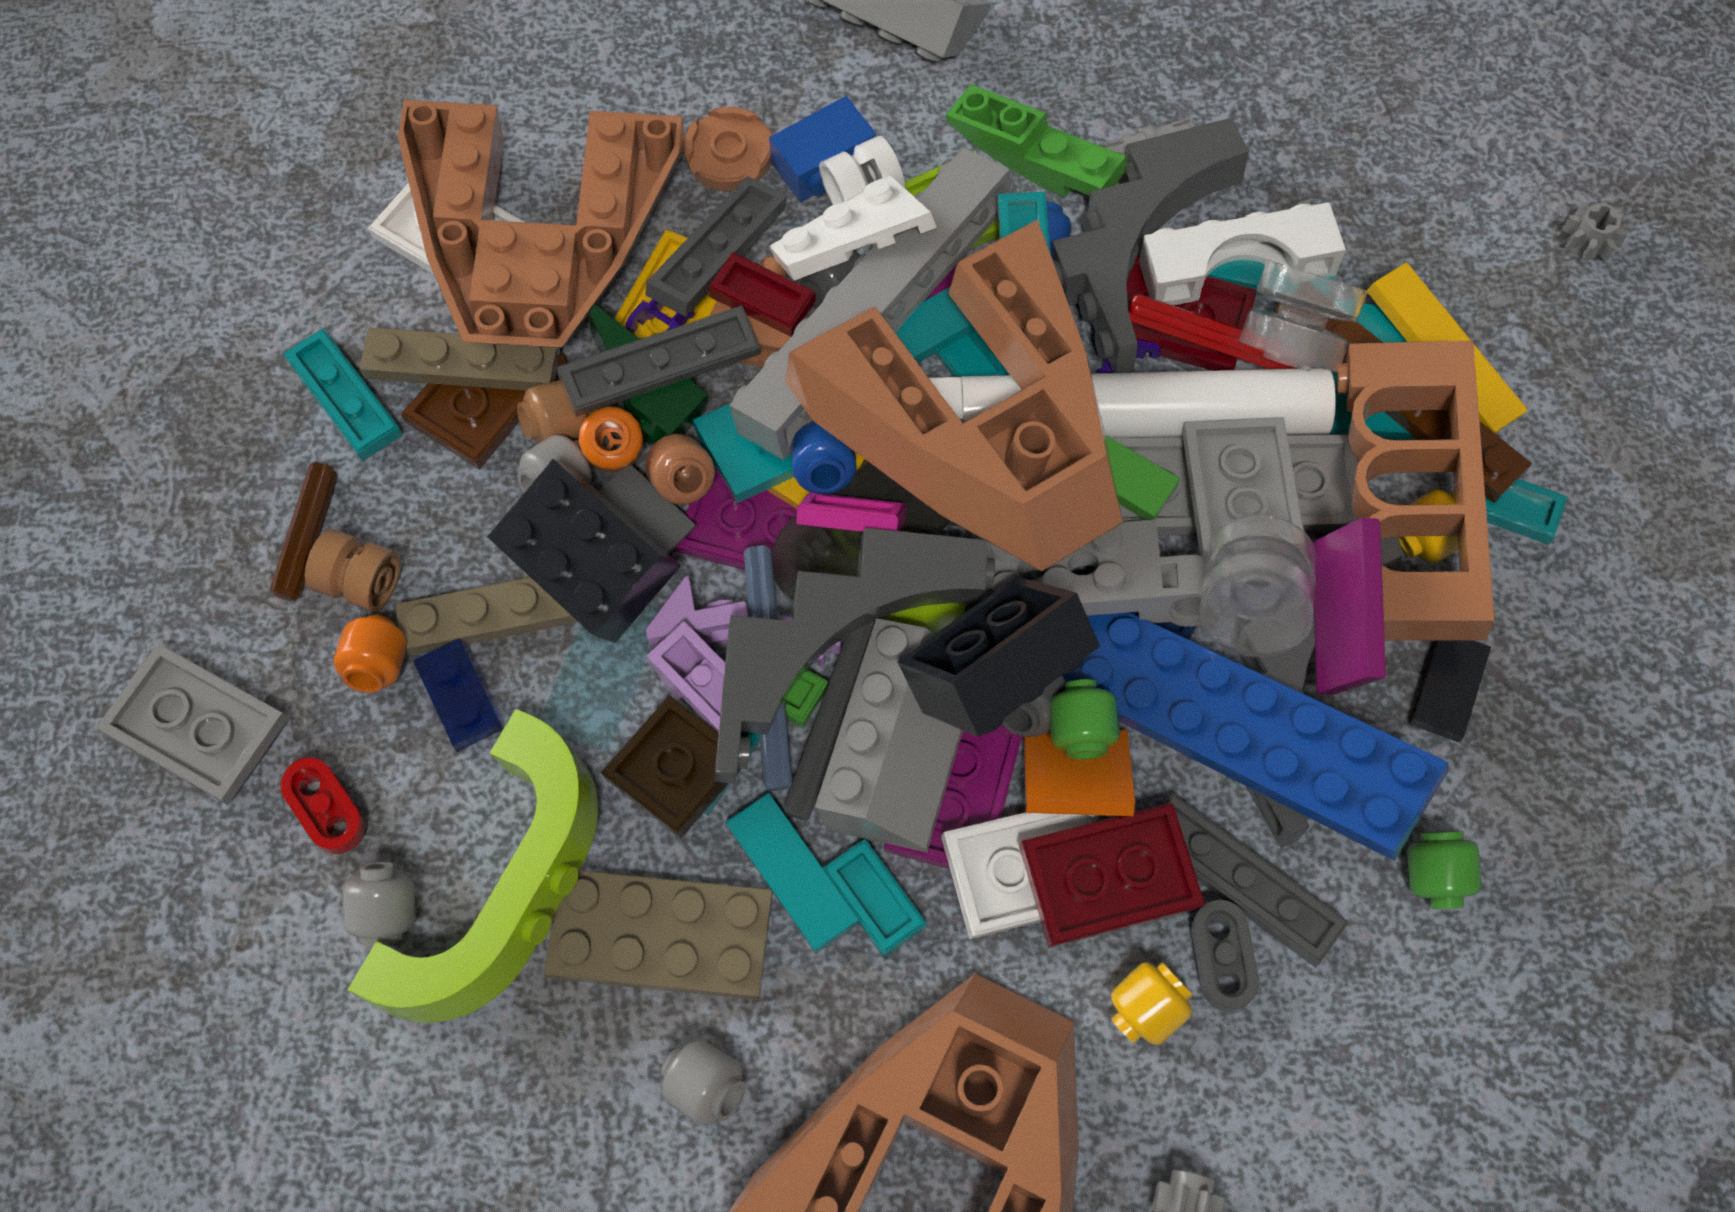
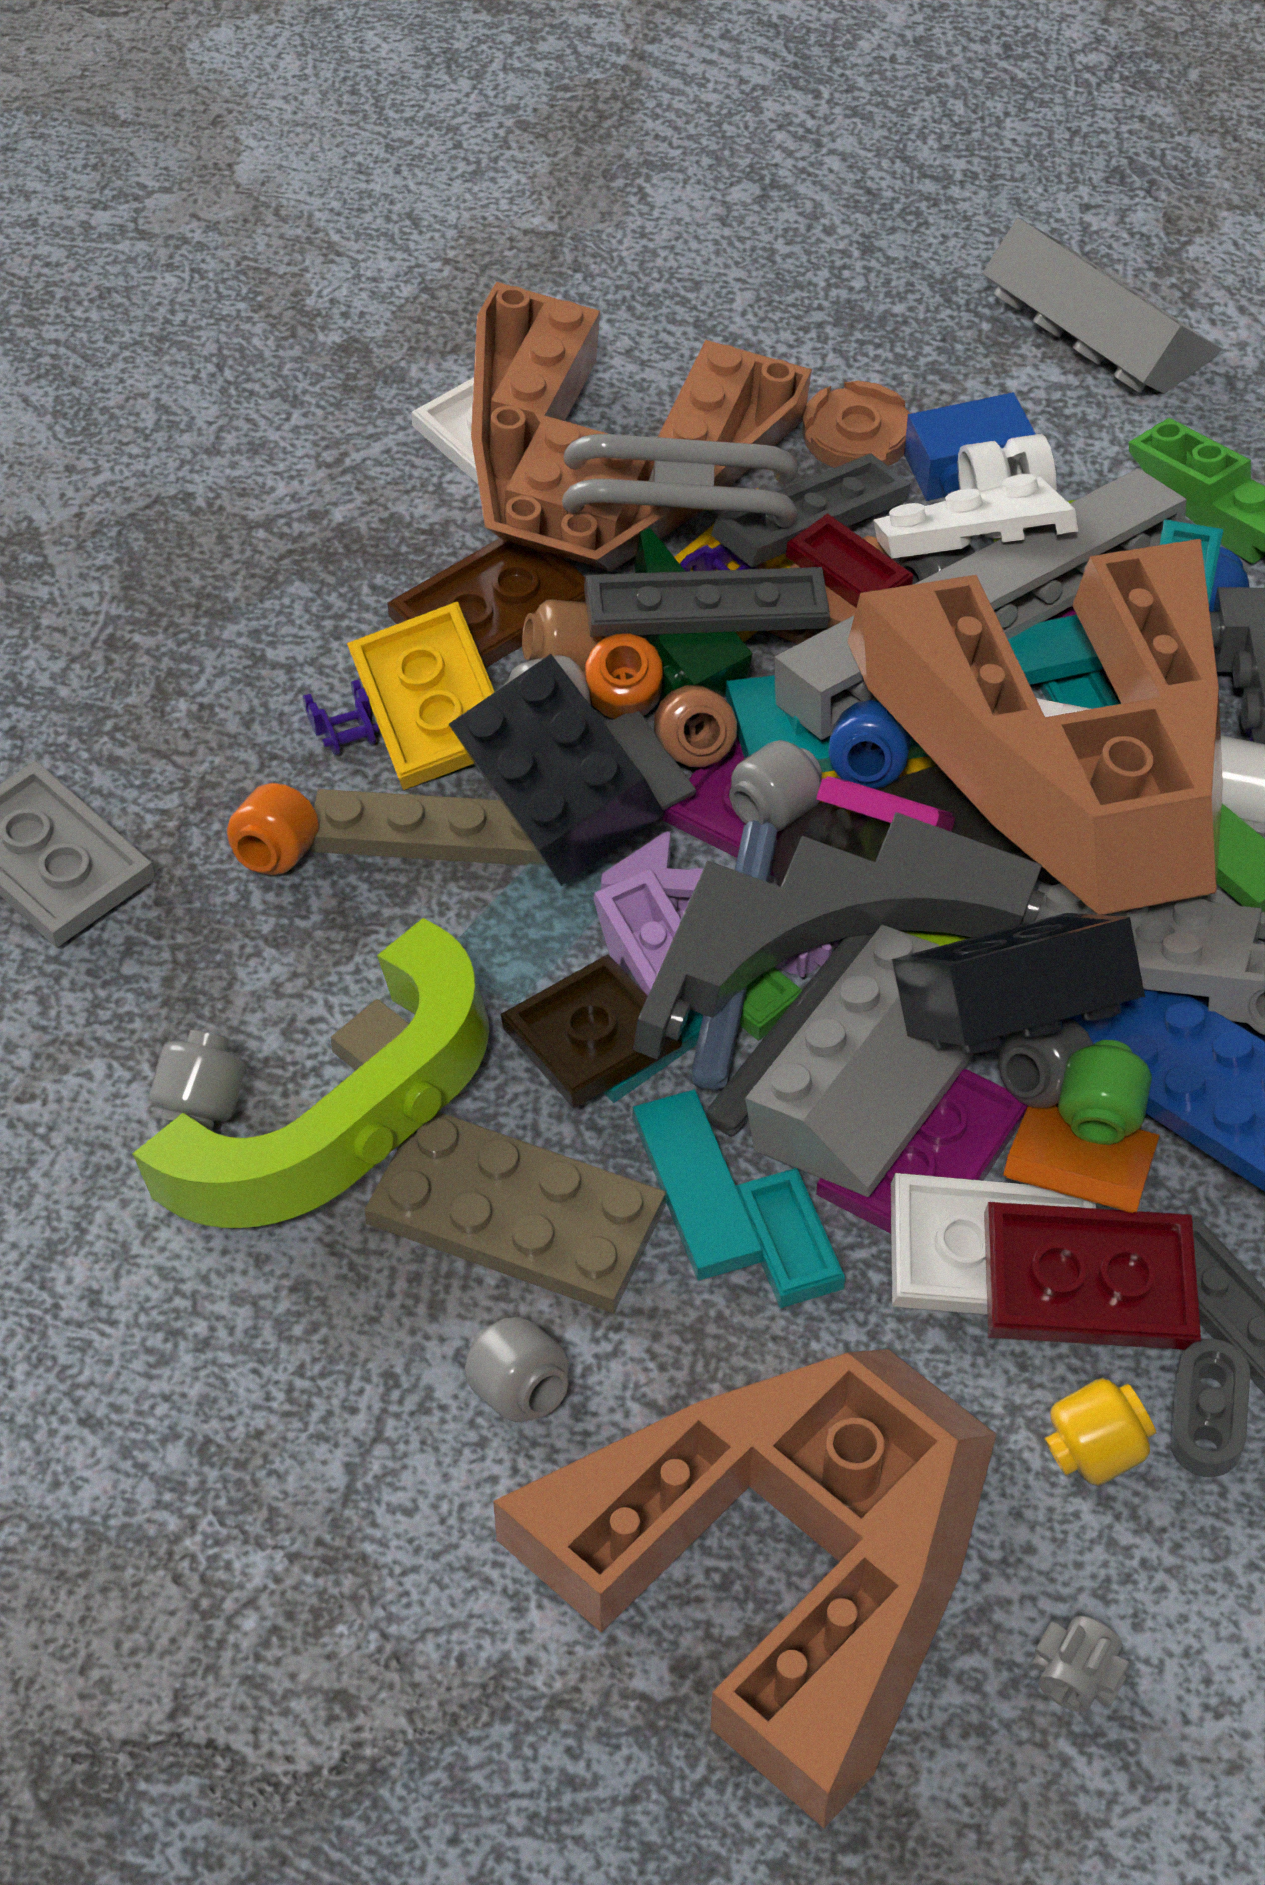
camera: 15 degrees right, 15 degrees down
reddish brown axle [270,462,337,601] -> none
red plate [280,758,365,854] -> none
teal tile [283,328,403,462] -> none
medium nougat wheel [304,528,401,612] -> none
dark tan plate [359,327,560,391] -> none
clear blue plate [413,638,504,752] -> none
none -> dark purple piece [303,679,379,756]
none -> dark tan tile [330,999,409,1071]
none -> yellow tile [347,601,495,790]
none -> light grey piece [562,434,798,528]
none -> light grey head [729,740,822,832]

